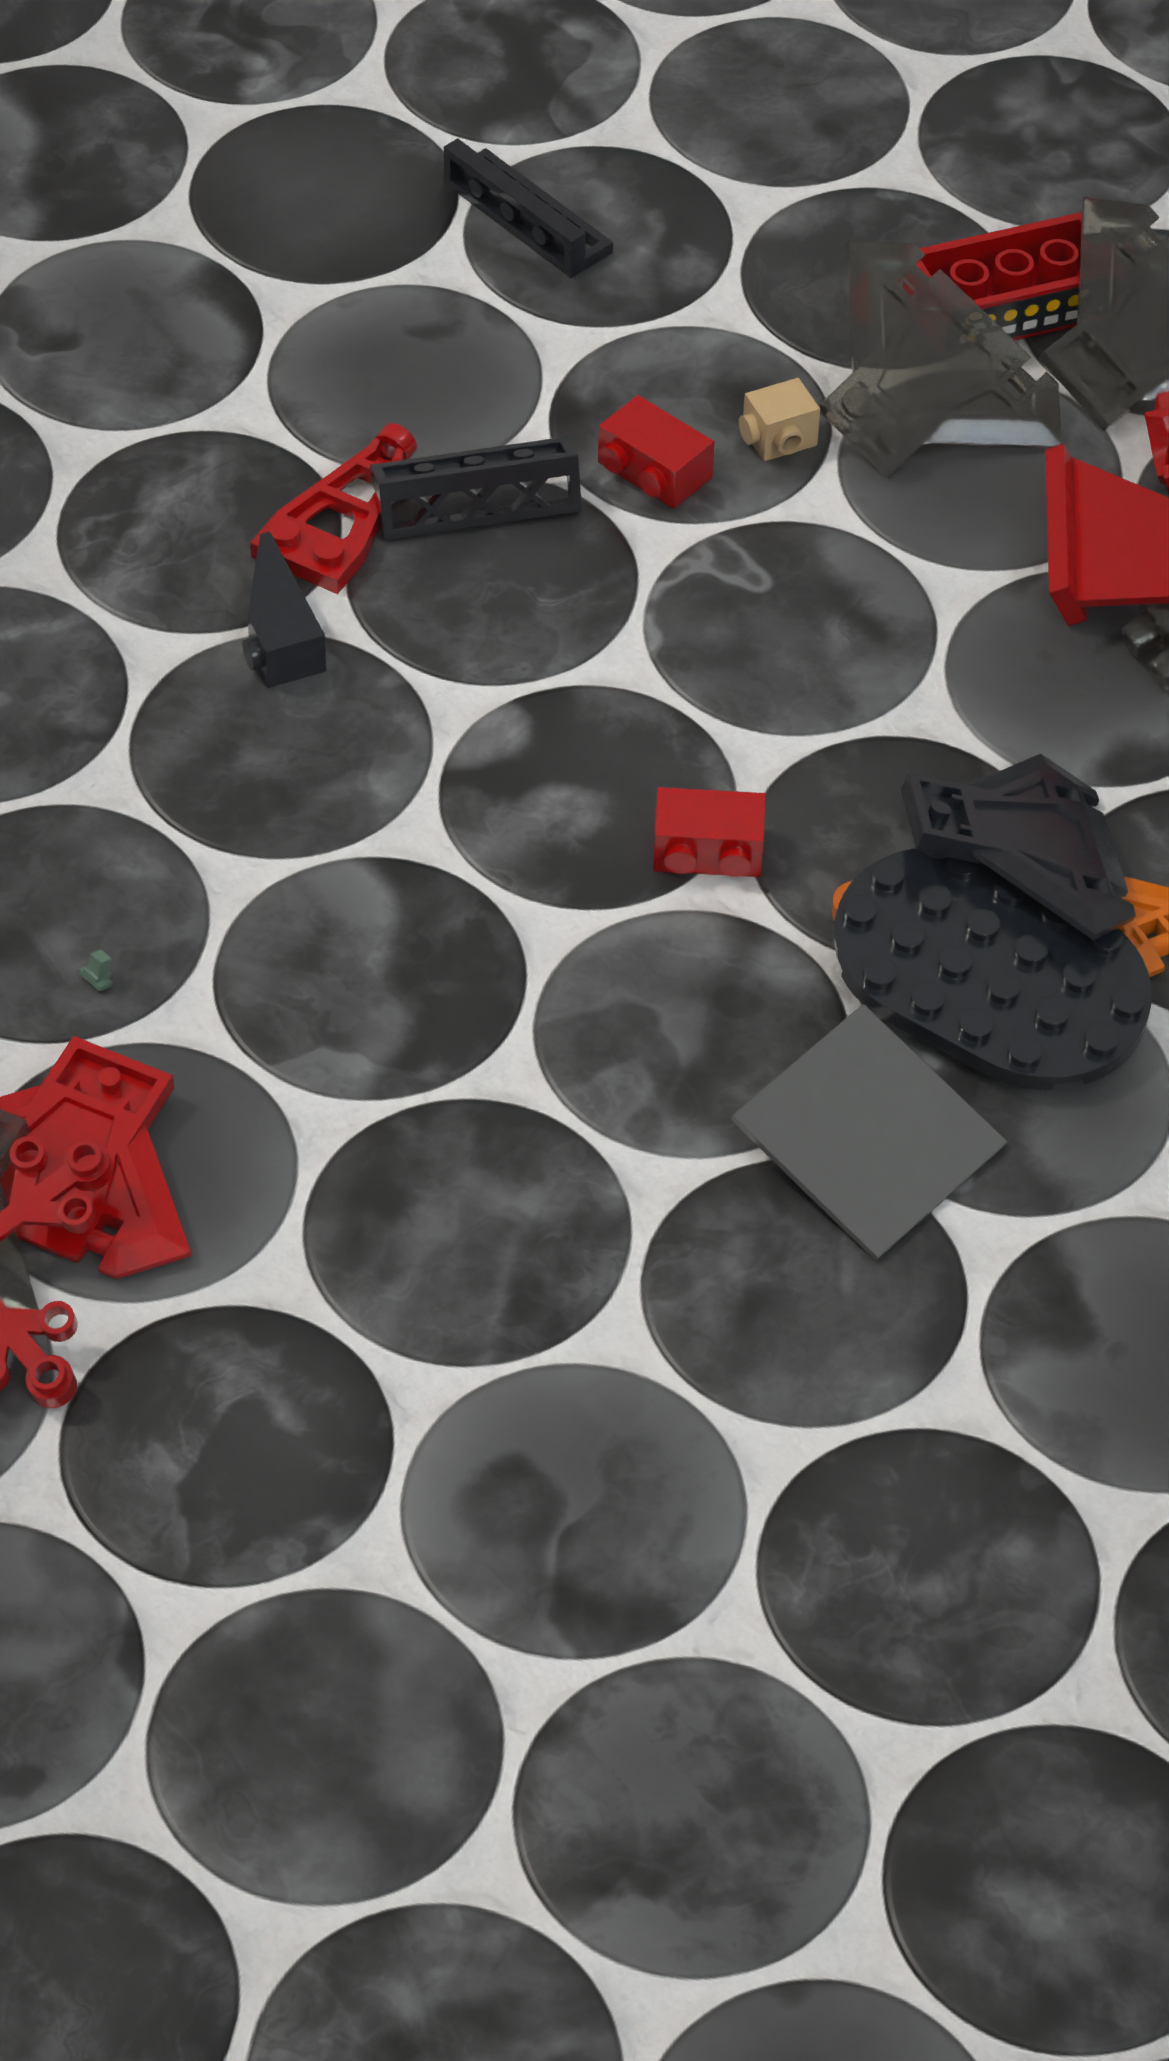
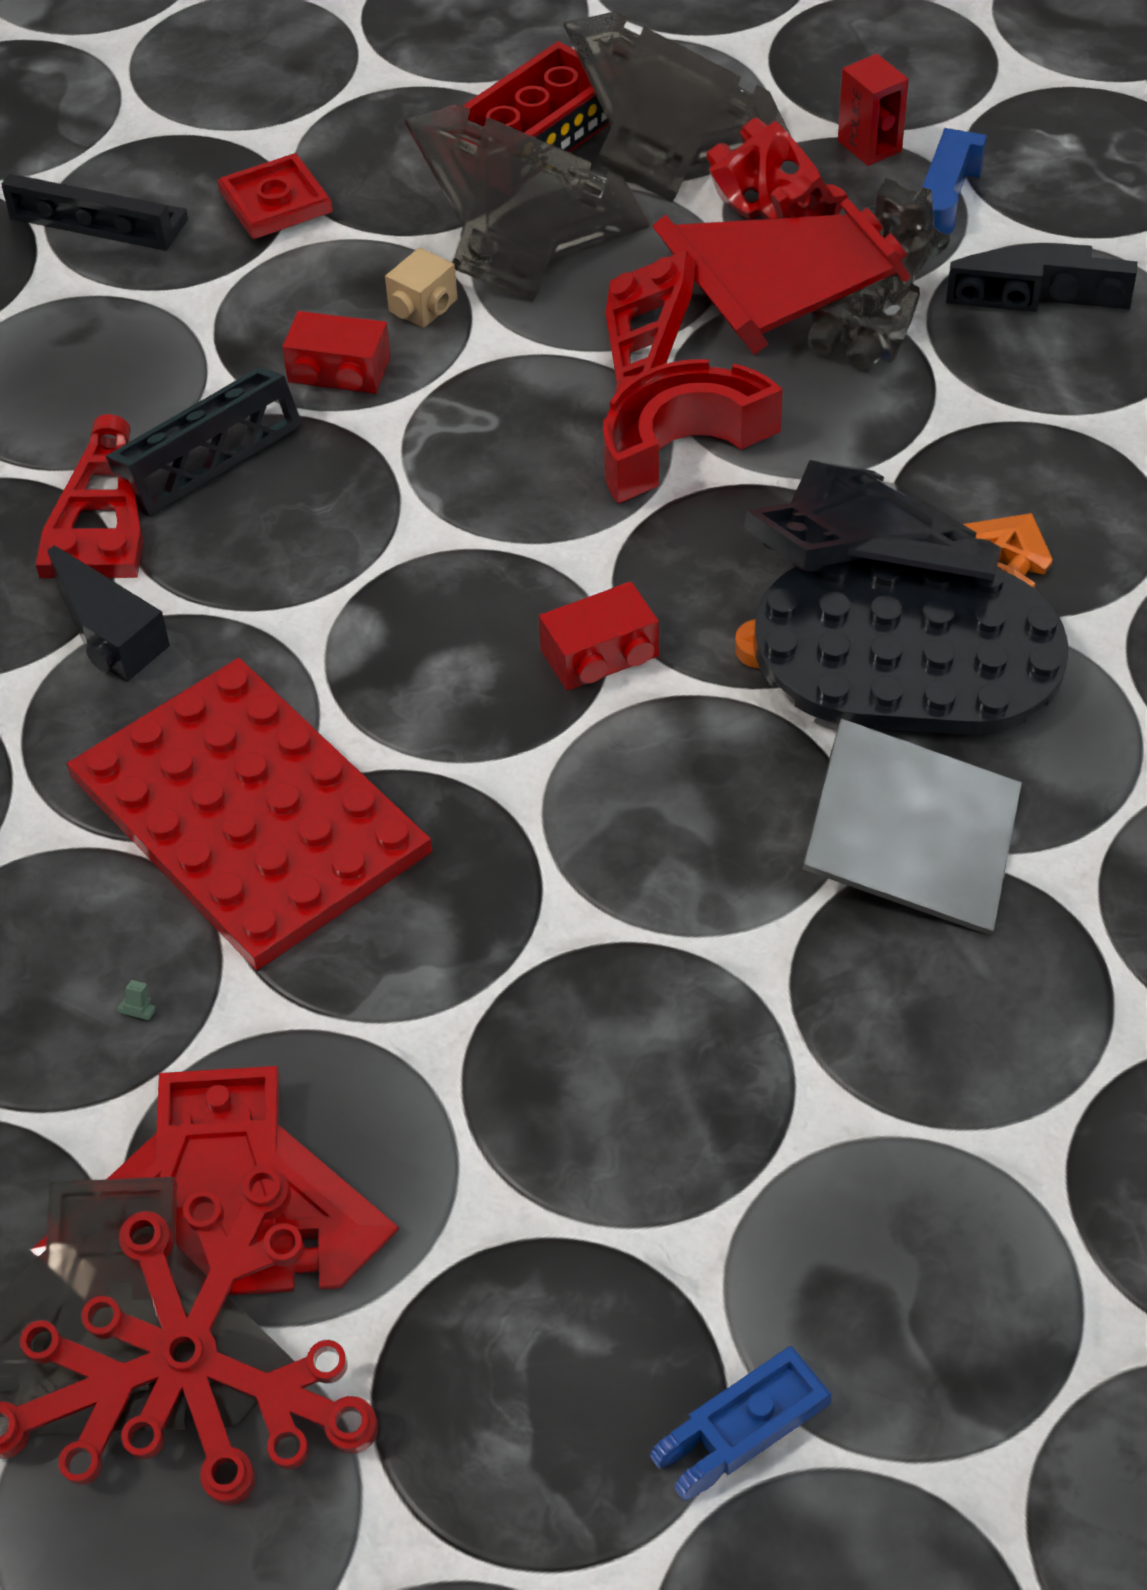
camera: 25 degrees left, 0 degrees up
none -> red plate [66,657,432,971]
none -> red plate [217,153,333,239]
none -> red brick [603,359,783,504]
none -> red plate [605,250,696,393]
none -> blue hinge [649,1346,832,1501]

